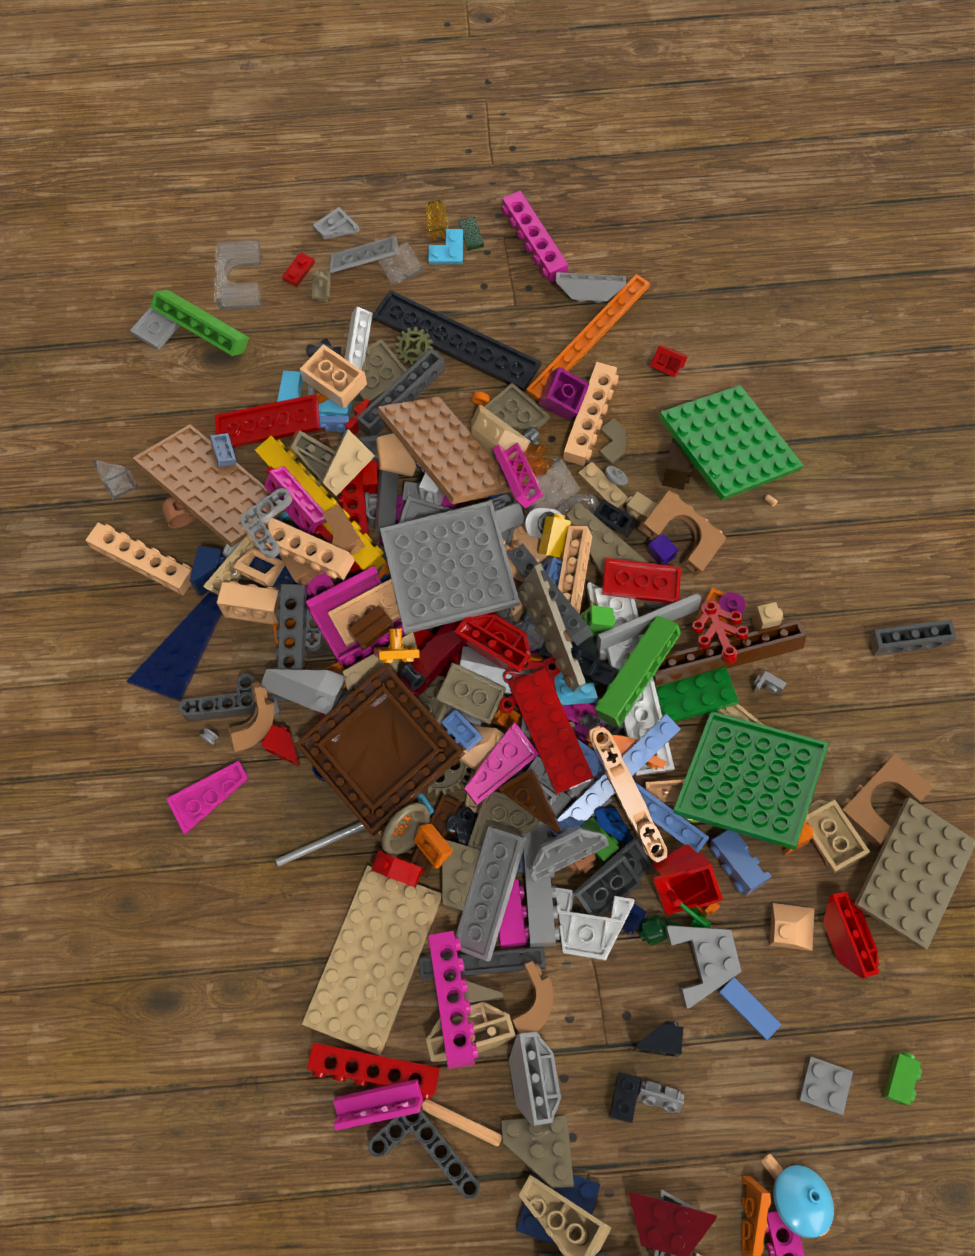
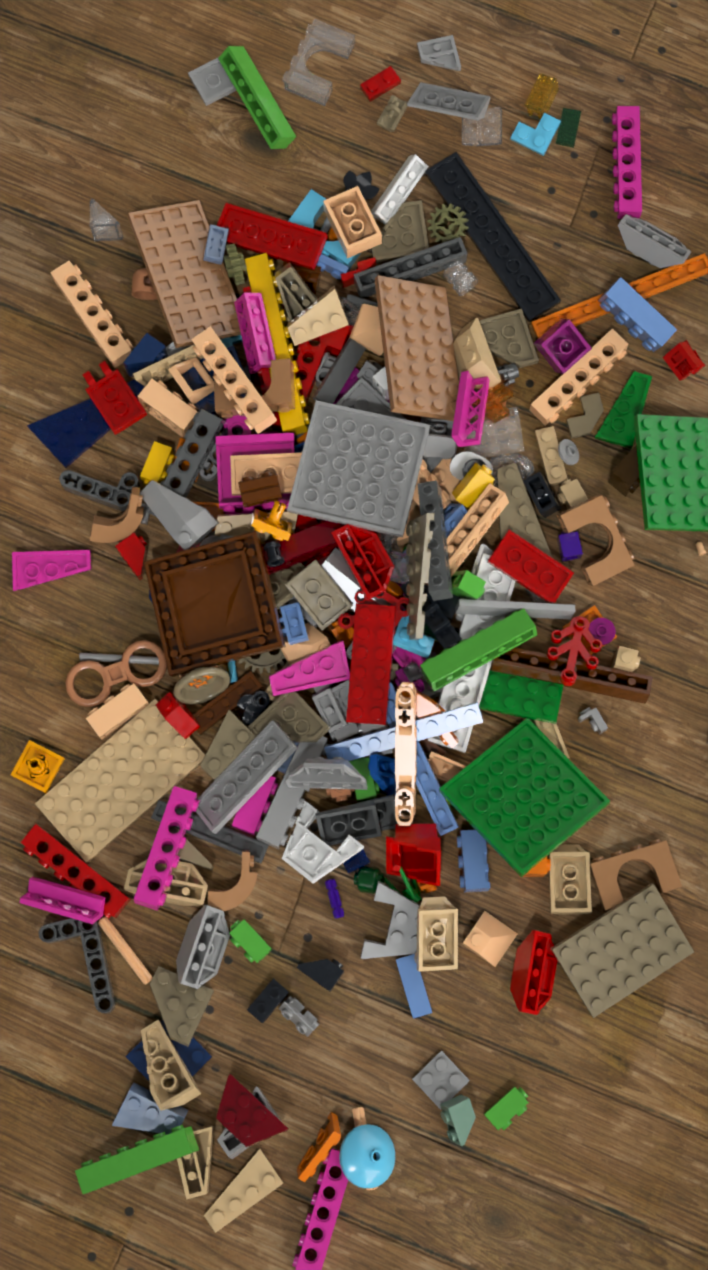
camera: 25 degrees right, 10 degrees up
light grey bush [199,728,219,746] -> none
light grey beam [241,488,292,558] -> none
orange slope [414,824,453,869] -> none
orange tile [471,392,490,406] -> none
reddish brown wing [498,769,563,834] -> none
none -> light orange plate [11,740,65,793]
none -> nougat bar [65,640,167,707]
none -> red tile [82,361,147,435]
none -> light nougat brick [86,683,149,740]
none -> yellow brick [140,441,175,486]
none -> olive gear [223,244,247,286]
none -> bright green brick [230,919,272,963]
none -> dark purple axle [325,879,344,919]
none -> tan slope [414,896,458,972]
none -> sand green slope [440,1095,476,1146]
none -> clear wheel [443,260,478,296]
none -> green wing [594,371,652,449]
none -> medium blue brick [598,277,677,352]

